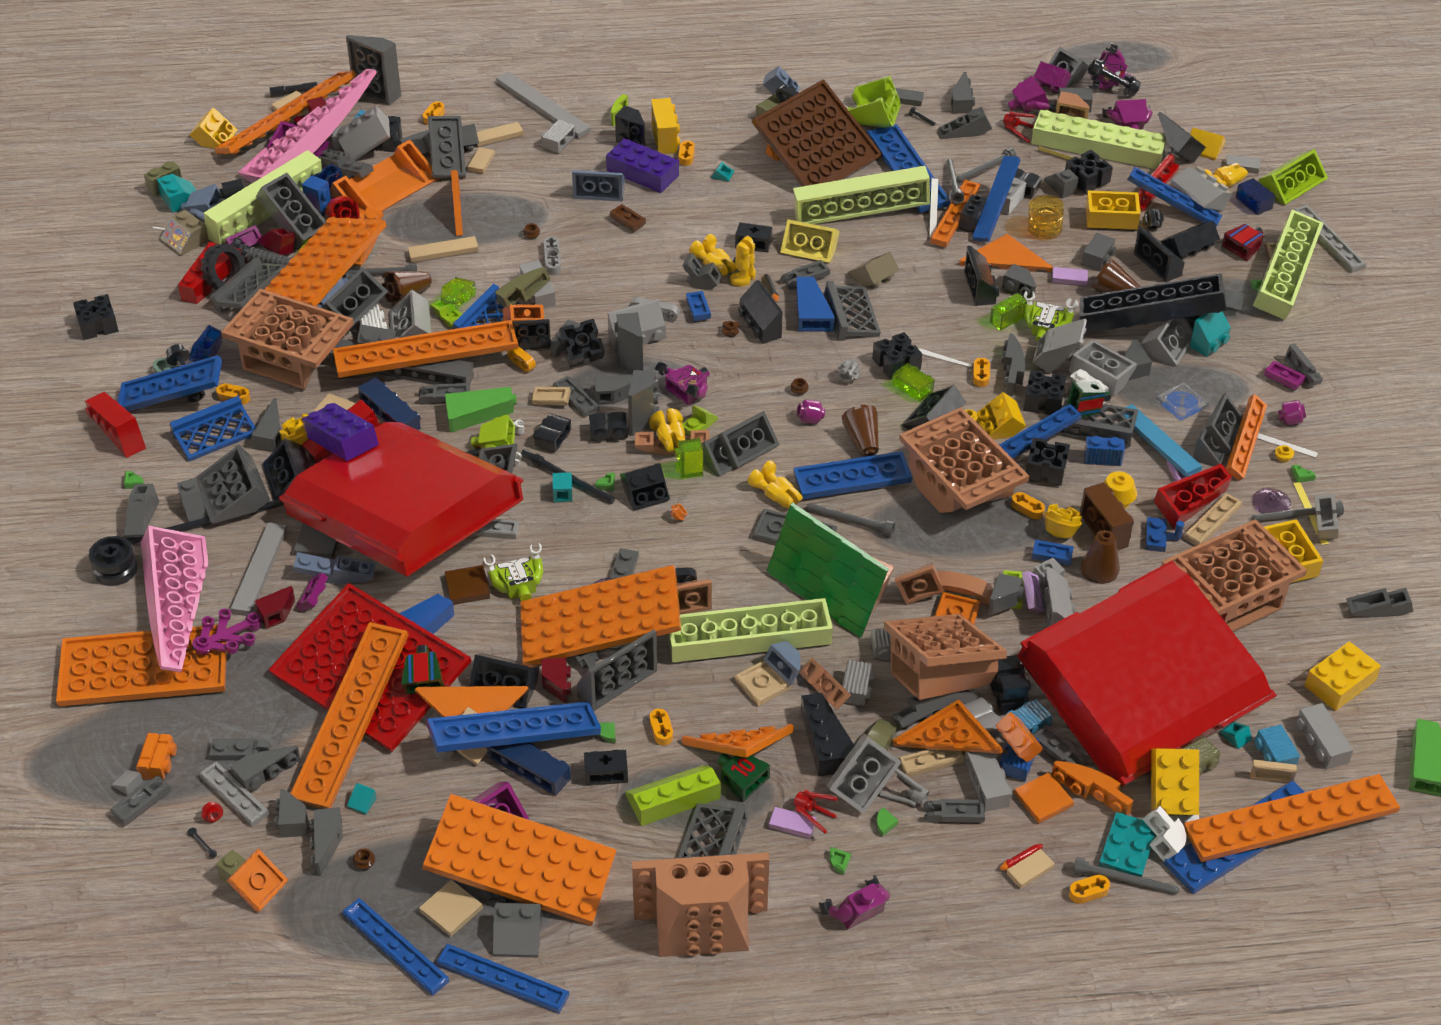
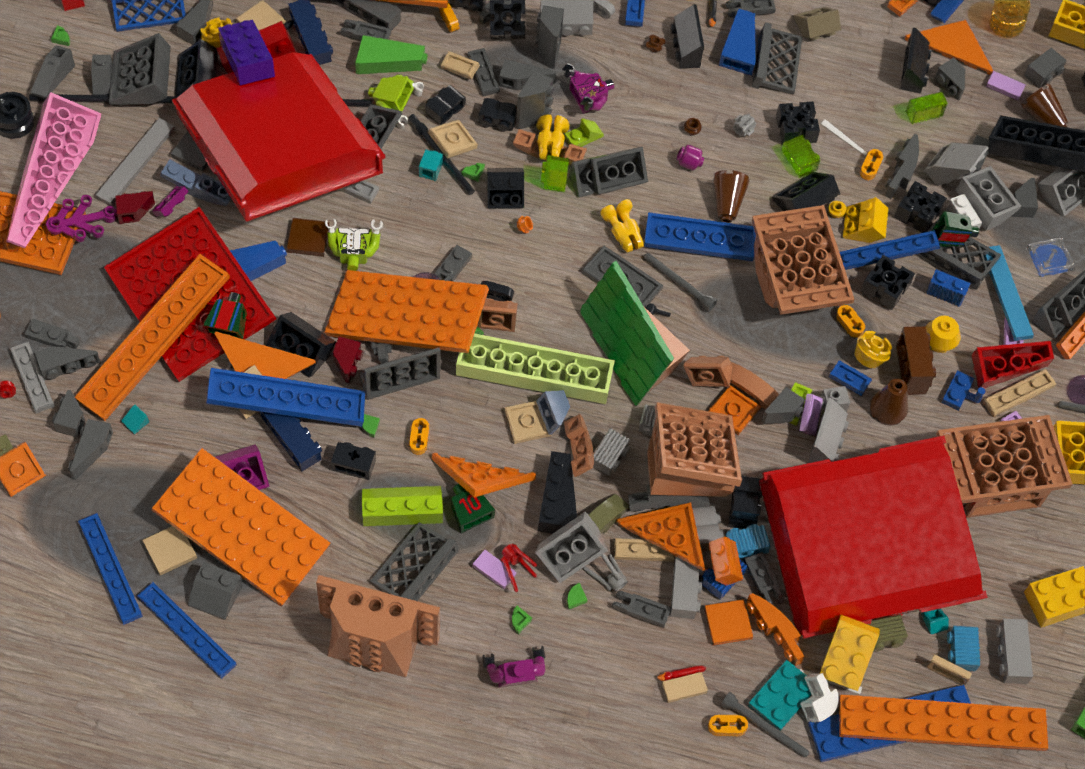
camera: 15 degrees right, 15 degrees up
reddish brown plate [353,848,375,870] -> none
torso [1024,291,1079,342] -> none
none -> tan tile [428,120,478,158]

